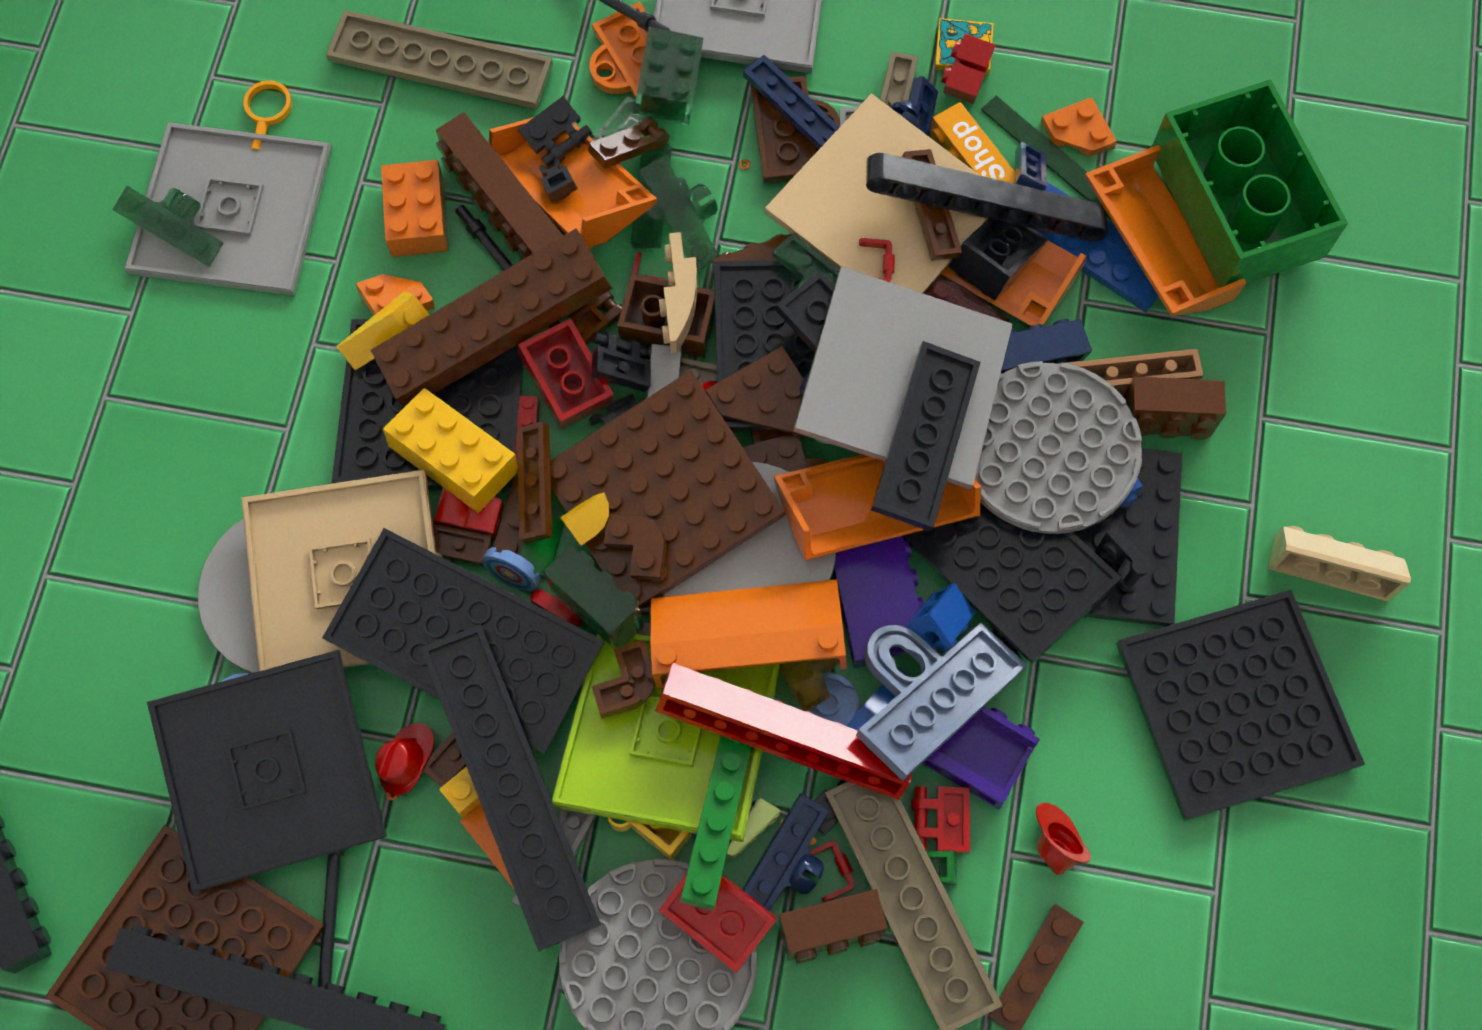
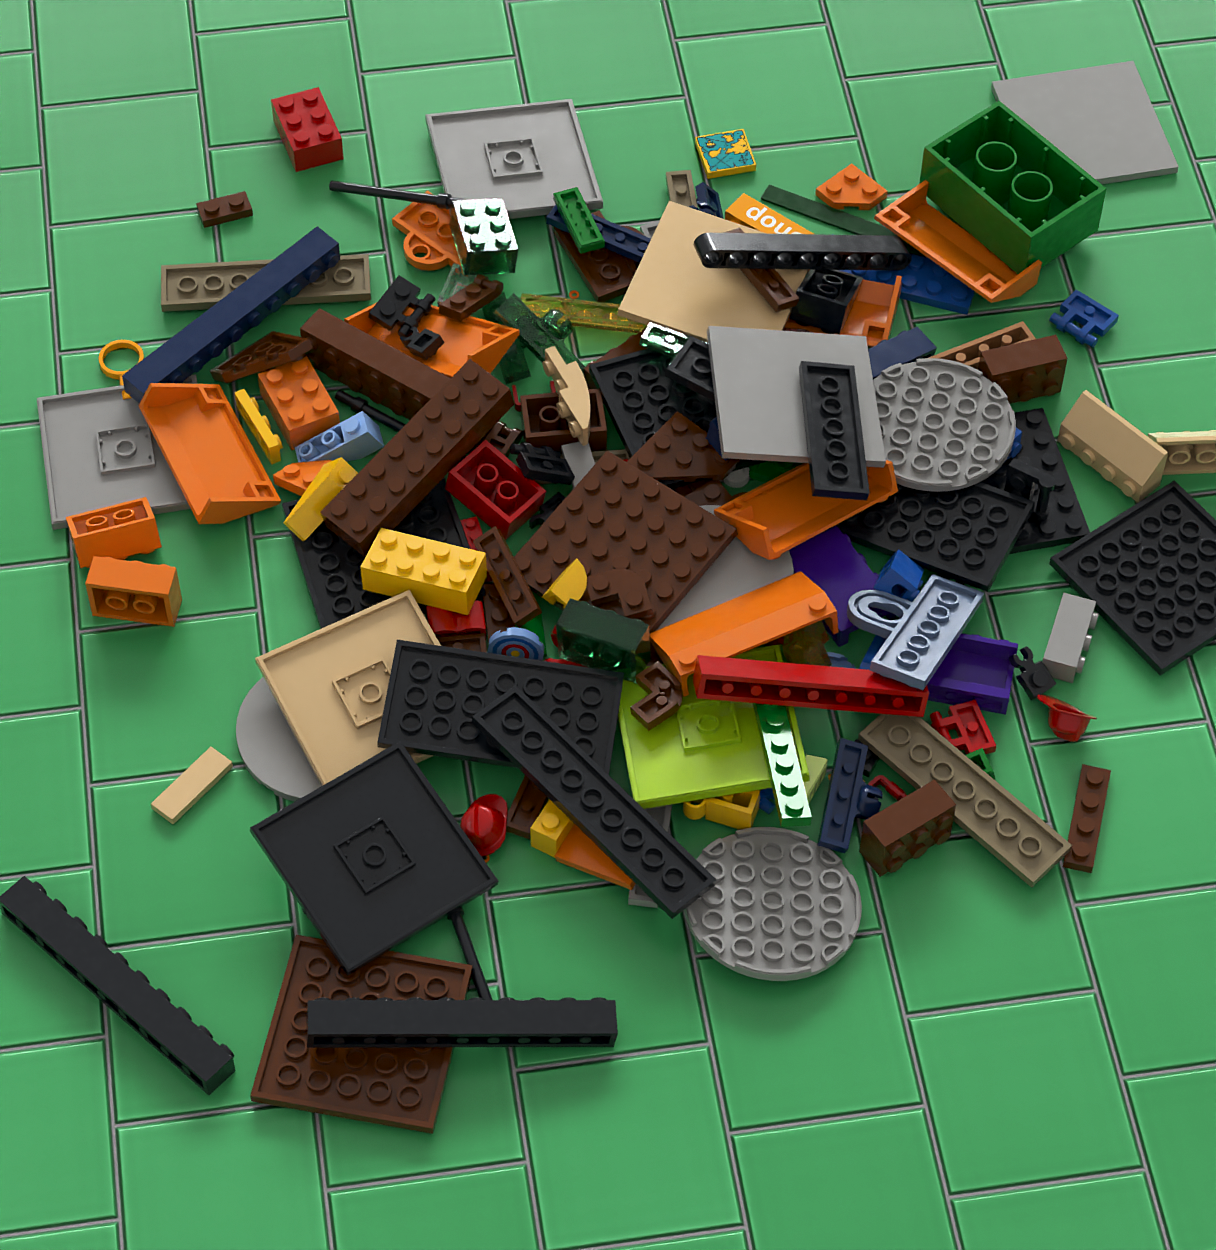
camera: 20 degrees left, 15 degrees down
clear green plate [112,186,224,267] -> none
red plate [658,871,778,973] -> none
red piece [859,238,895,282] -> none
red piece [941,33,996,104] -> none
dark blue plate [1015,141,1047,190] -> none
none -> orange slope [66,497,162,568]
none -> orange brick [85,556,182,627]
none -> dark blue brick [122,226,340,404]
none -> orange slope [138,383,281,524]
none -> tan tile [151,747,233,824]
none -> reddish brown plate [210,331,313,383]
none -> yellow plate [234,389,283,465]
none -> light blue slope [295,411,384,462]
none -> clear yellow plate [518,293,663,336]
none -> green plate [553,187,605,254]
none -> light grey tile [991,61,1179,184]
none -> black plate [1009,646,1056,700]
none -> light grey brick [1043,592,1099,683]
none -> blue plate [1049,290,1119,348]
none -> tan slope [1057,390,1168,503]

